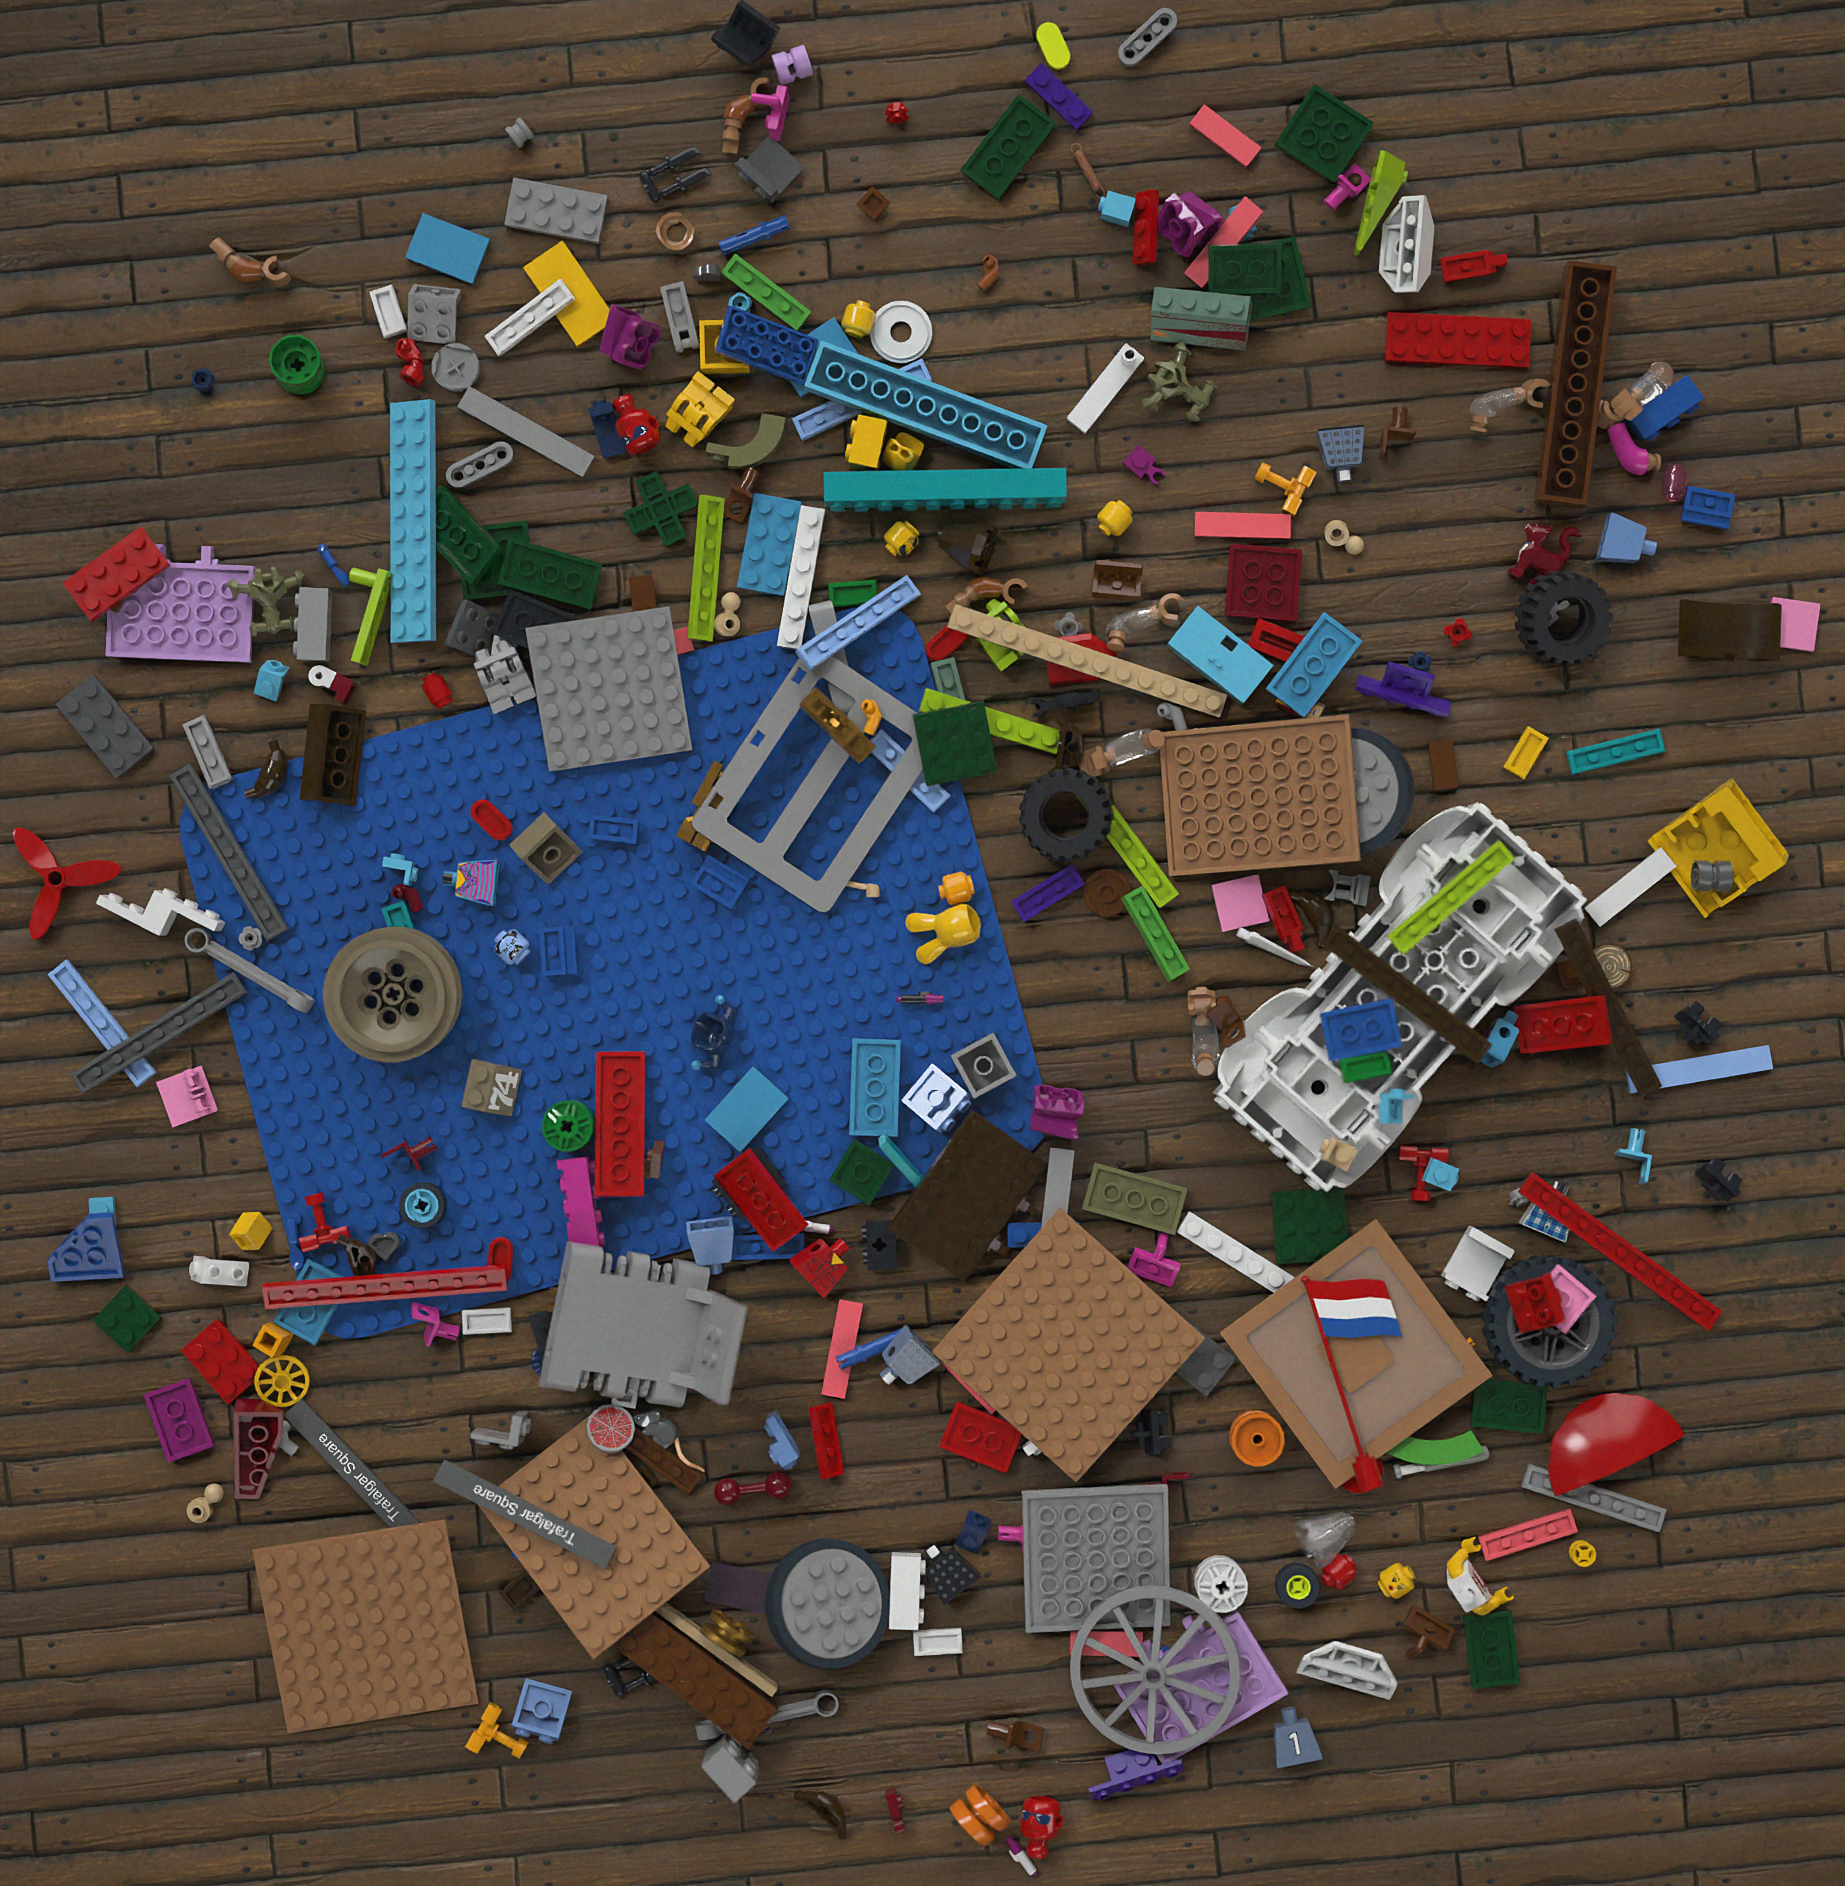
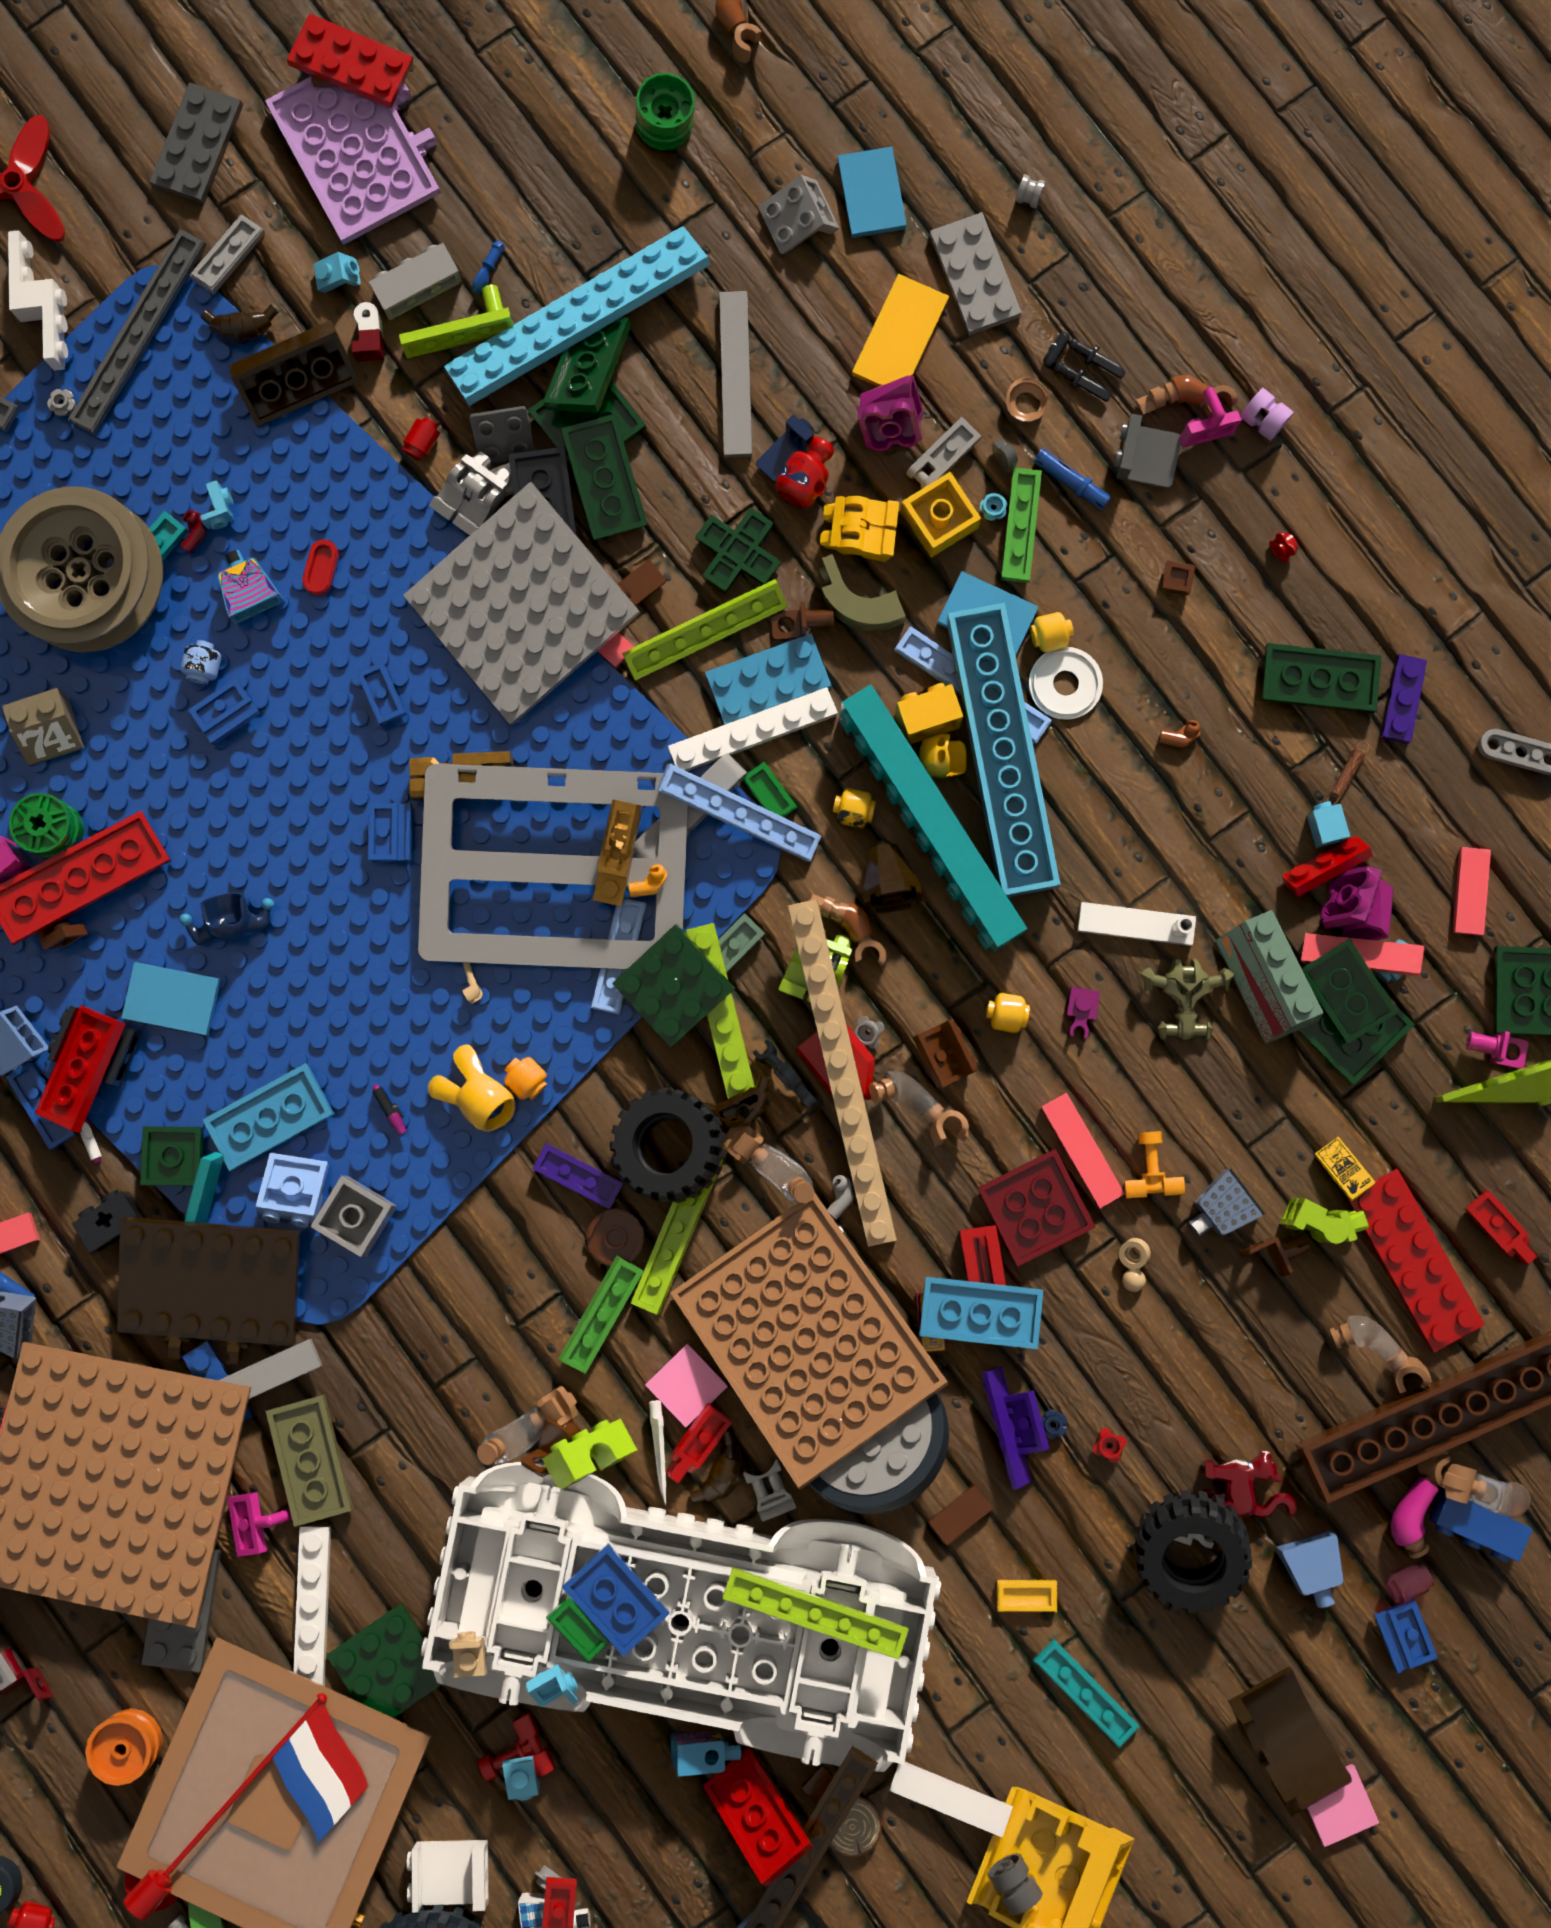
camera: 65 degrees right, 5 degrees down
light grey piece [185,928,315,1014] -> none
dark blue plate [191,368,215,392] -> none
olive piece [226,566,305,637] -> none
white tile [369,285,408,339] -> none
red arm [395,338,425,388] -> none
light grey tile [432,343,480,392] -> none
light grey plate [446,442,514,489] -> none
white tile [484,279,576,356] -> none
dark tan slope [509,812,583,885] -> none
black bracket [711,0,781,66] -> none
blue tile [714,305,818,386] -> none
tan plate [714,592,741,636] -> none
red torso [789,1238,850,1298] -> none
red tile [926,624,967,662] -> none
magenta piece [1029,1085,1084,1140] -> none
neon yellow tile [1036,22,1070,70] -> none
black hips [1130,1409,1171,1455] -> none
medium azure brick [1166,606,1273,705] -> none
clear cone [1293,1511,1356,1568] -> none
dark brown plate [1321,925,1493,1064] -> none
white wedge [1379,195,1434,293] -> none
none -> lime arch [542,1418,637,1491]
none -> lime hips [1279,1198,1369,1244]
none -> yellow tile [1315,1137,1376,1202]

